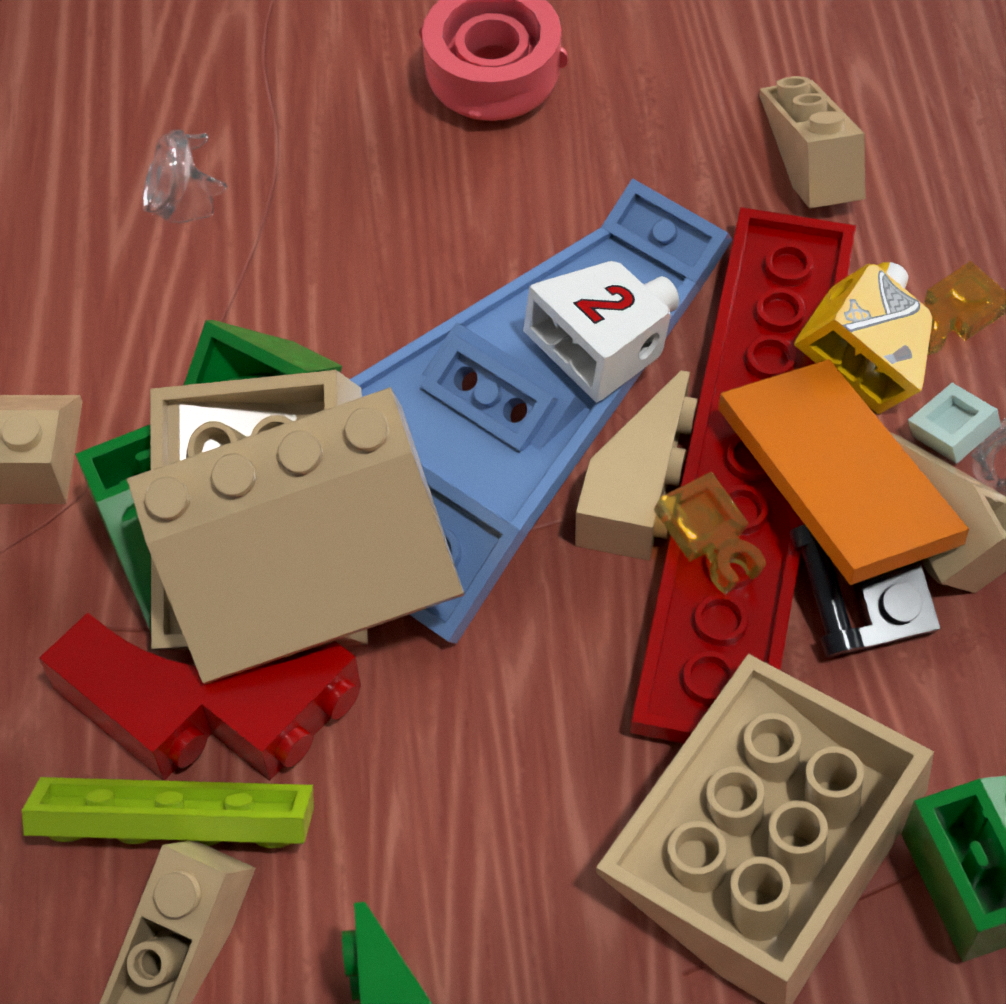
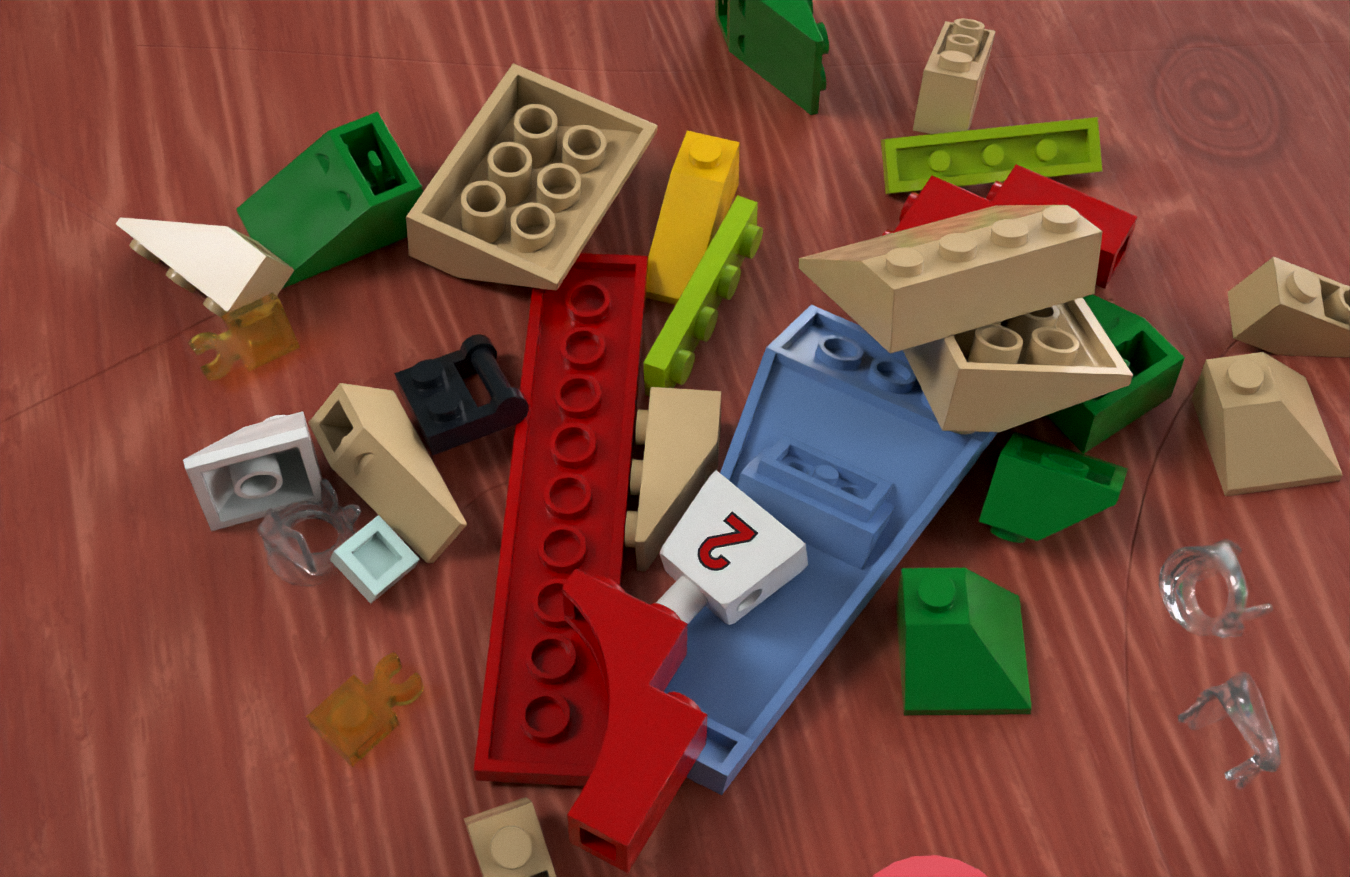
camera: 170 degrees right, 0 degrees up
clear yellow plate [653,471,766,594] -> none
orange tile [718,359,969,585] -> none
yellow torso [794,262,932,415] -> none
none -> red arch [562,568,708,873]
none -> lime plate [643,195,763,397]
none -> yellow slope [646,131,740,305]
none -> green slope [896,568,1032,716]
none -> clear piece [1158,539,1273,638]

